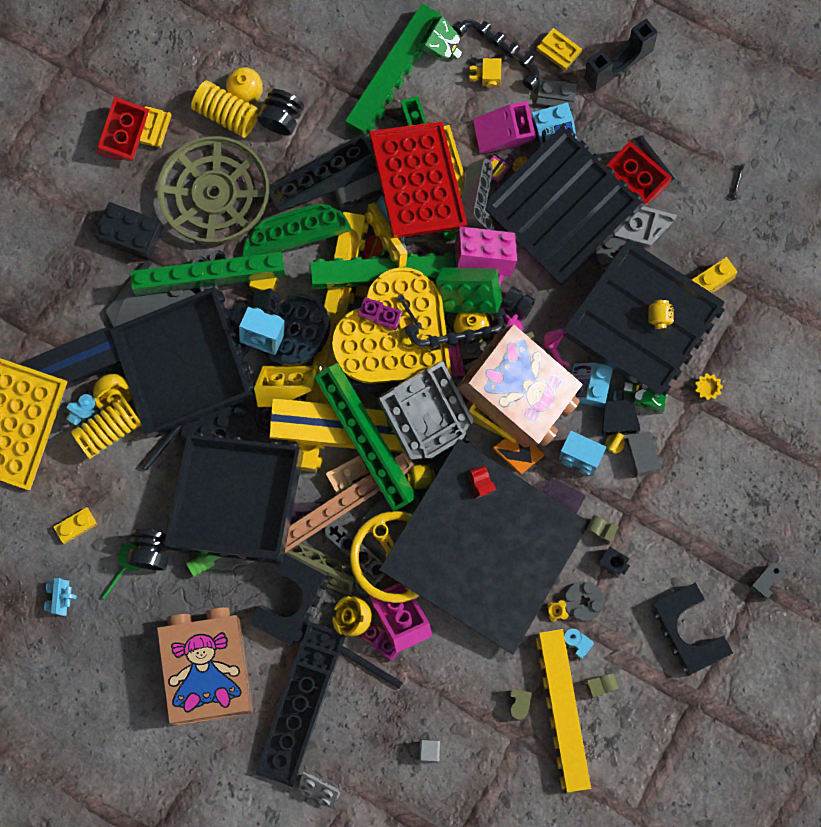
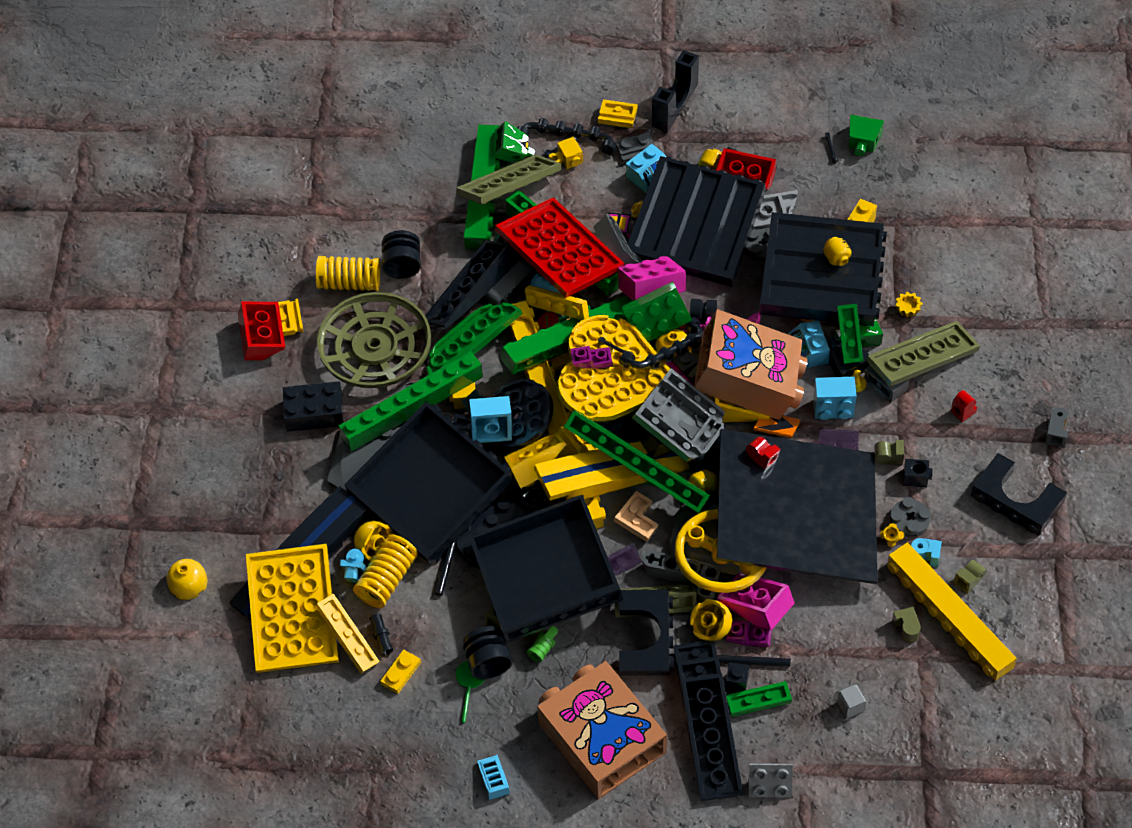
camera: 30 degrees left, 20 degrees down
medium azure hips [44,578,77,616] -> none
yellow cylinder [226,67,263,104] -> none
nougat plate [285,452,414,553] -> none
dark pink slope [473,101,535,154] -> none
none -> yellow plate [315,594,380,674]
none -> black pin [369,613,394,655]
none -> olive plate [456,155,561,204]
none -> medium azure slope [477,755,510,800]
none -> yellow head [698,149,722,170]
none -> black brick [725,662,750,693]
none -> green plate [726,681,792,717]
none -> green plate [837,304,863,364]
none -> green torso [848,115,884,157]
none -> olive plate [867,321,980,387]
none -> red leg [950,390,977,422]

